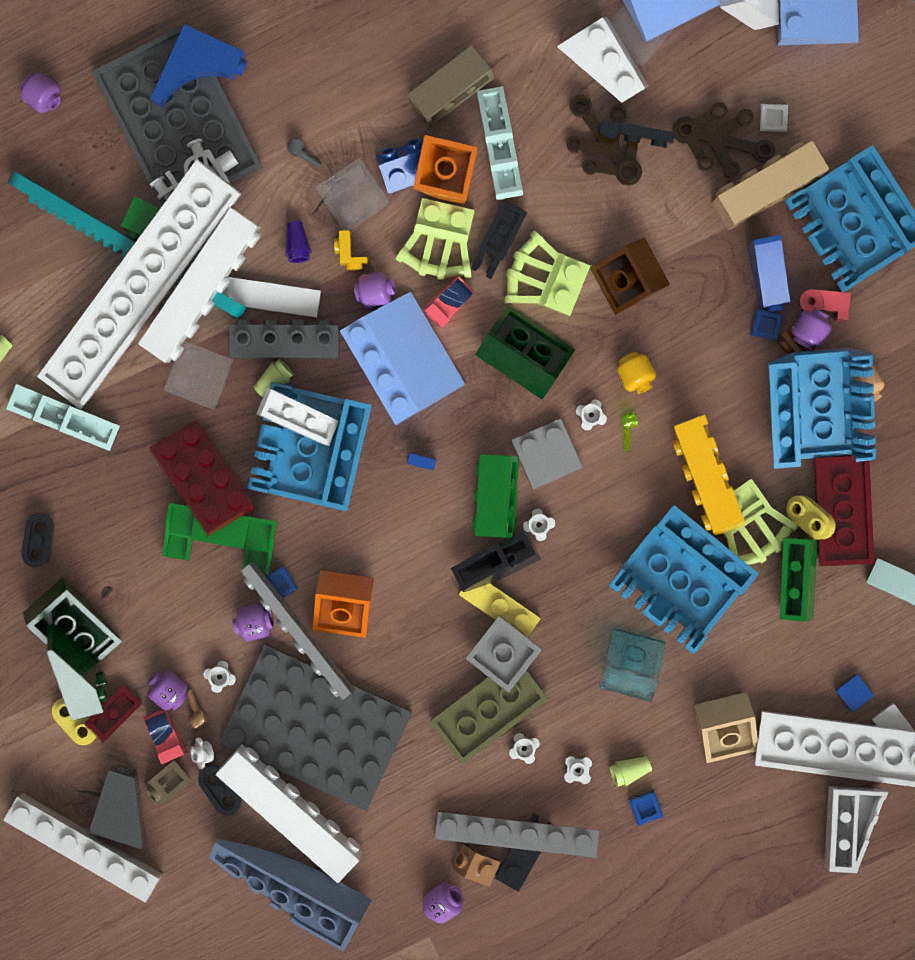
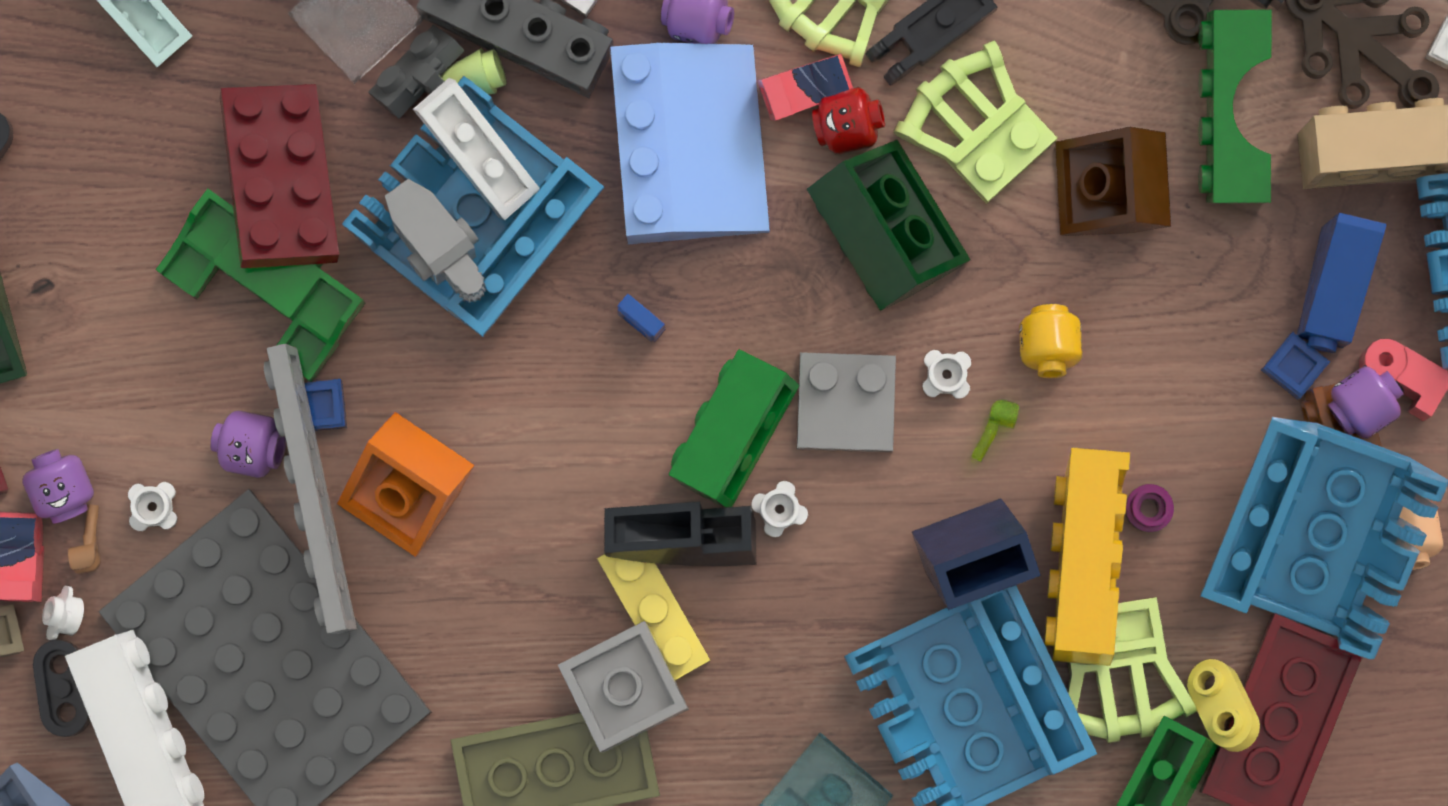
camera: 25 degrees right, 5 degrees down
none -> dark grey hinge [368,24,465,119]
none -> light grey hinge [385,179,486,303]
none -> red head [812,87,885,155]
none -> dark blue brick [912,498,1041,610]
none -> magenta plate [1126,484,1174,532]
none -> green arch [1198,10,1272,203]

